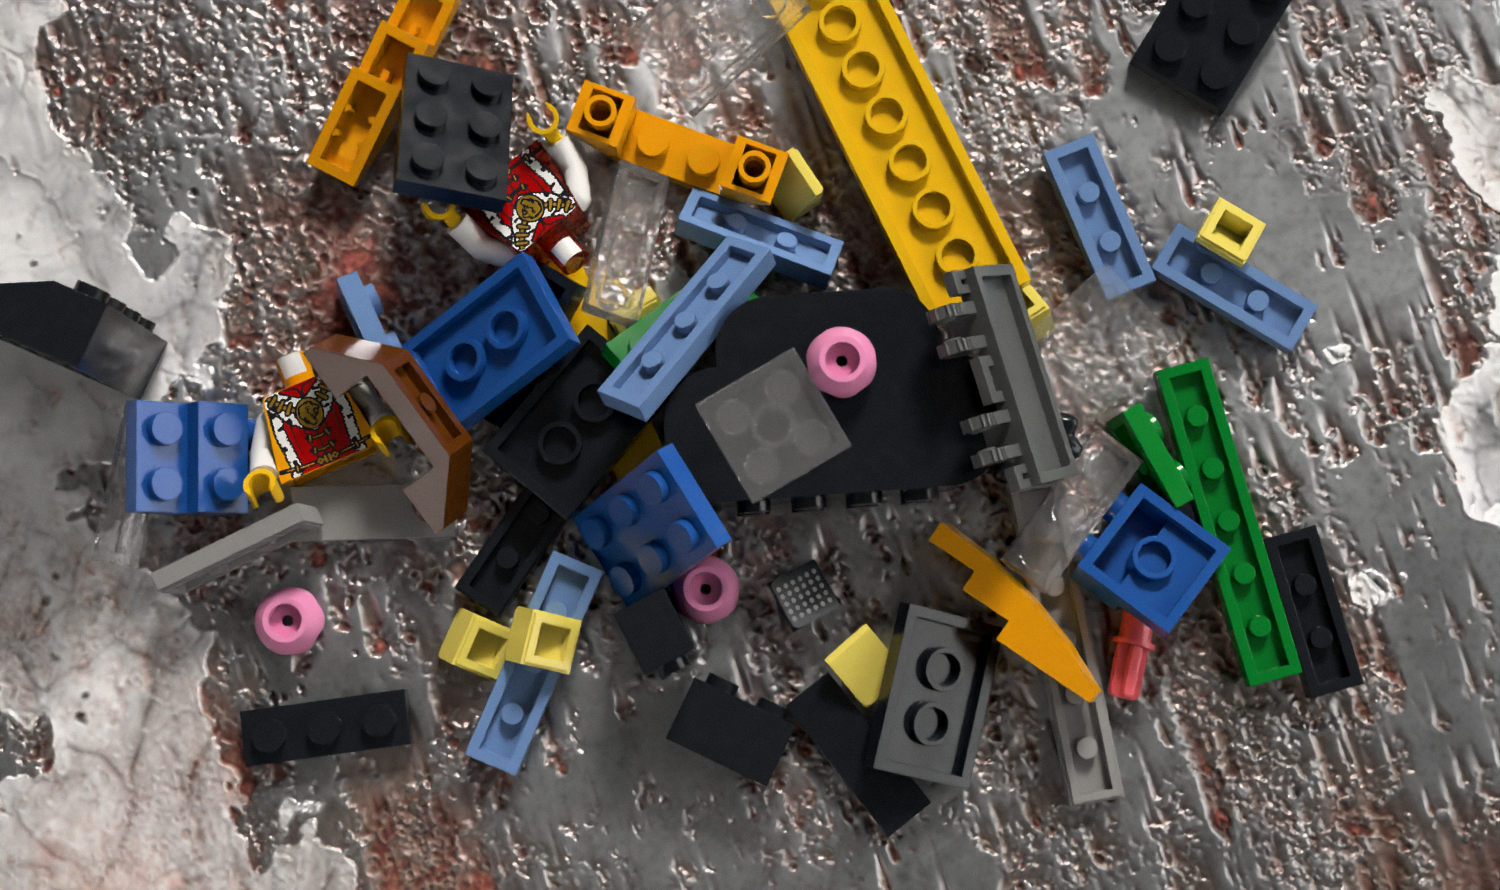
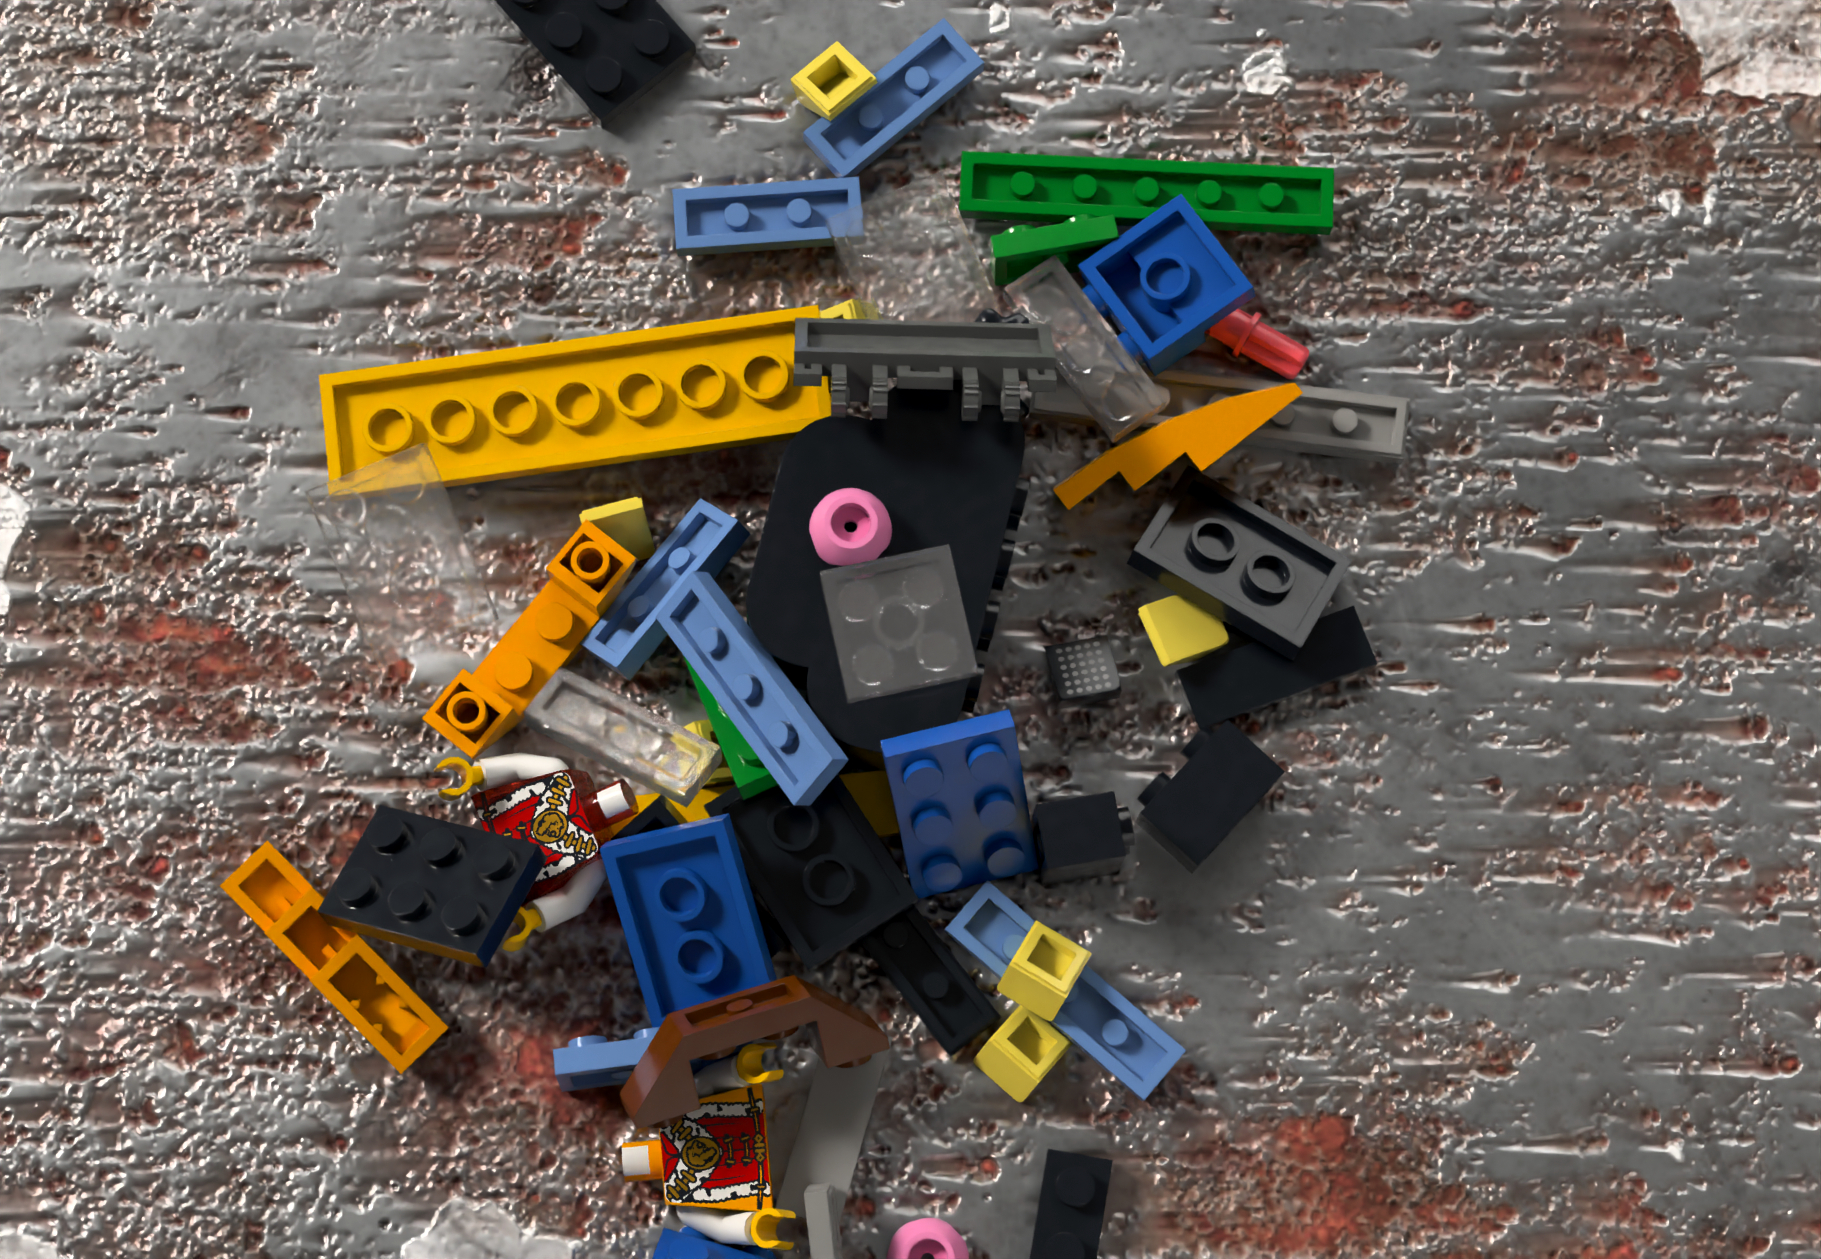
camera: 70 degrees left, 5 degrees down
bright pink plate [672,556,740,624] -> none
black plate [1263,525,1364,698] -> none

